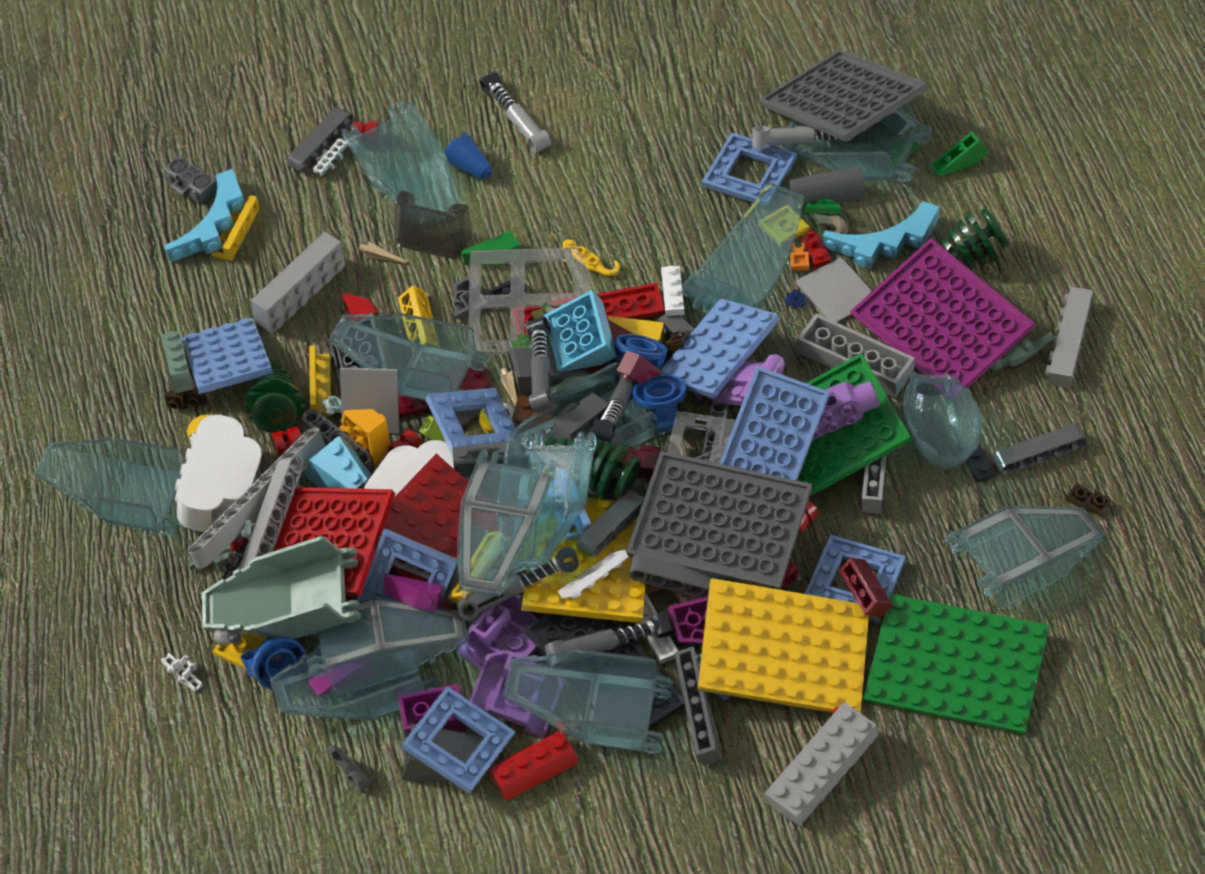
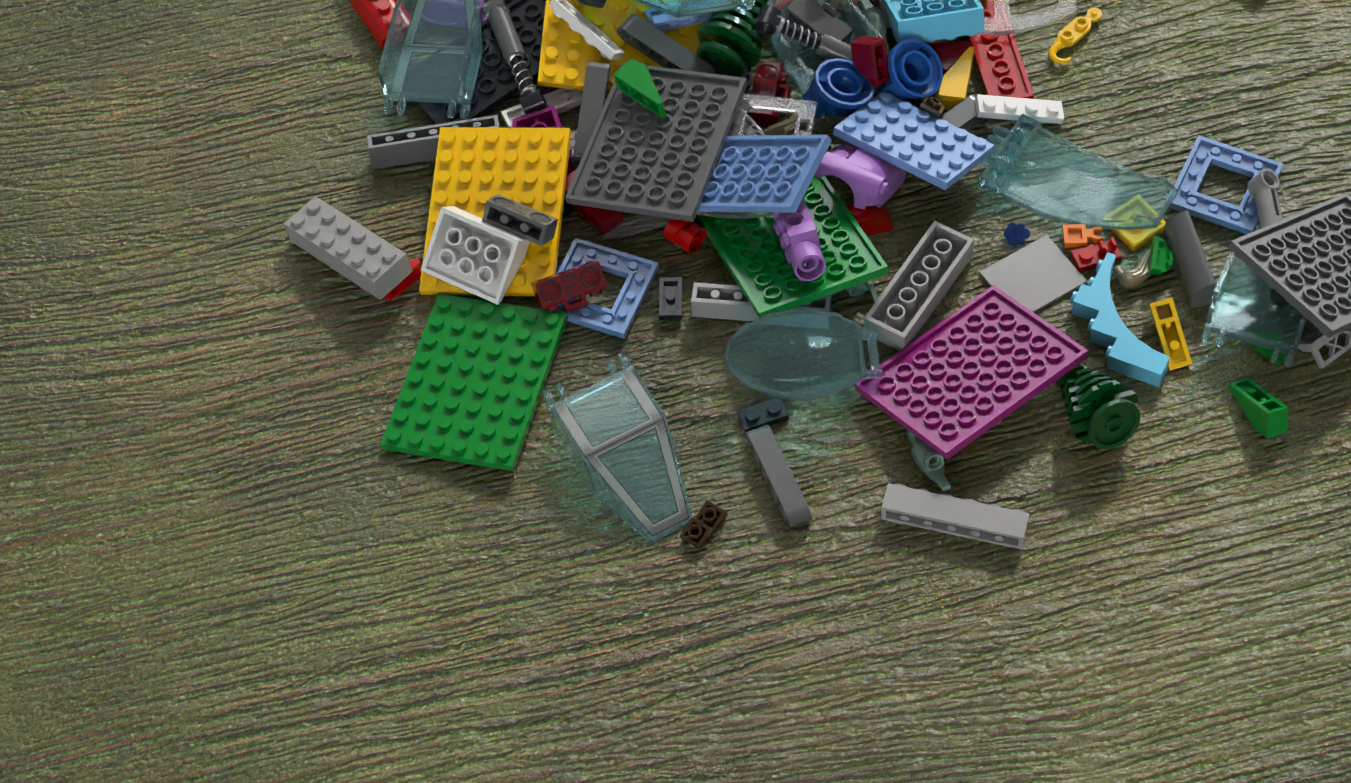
camera: 90 degrees right, 5 degrees up
none -> white slope [421,206,530,305]
none -> dark grey piece [482,194,558,246]
none -> green slope [613,59,666,119]
none -> black plate [659,277,683,321]
none -> yellow slope [1148,297,1192,371]

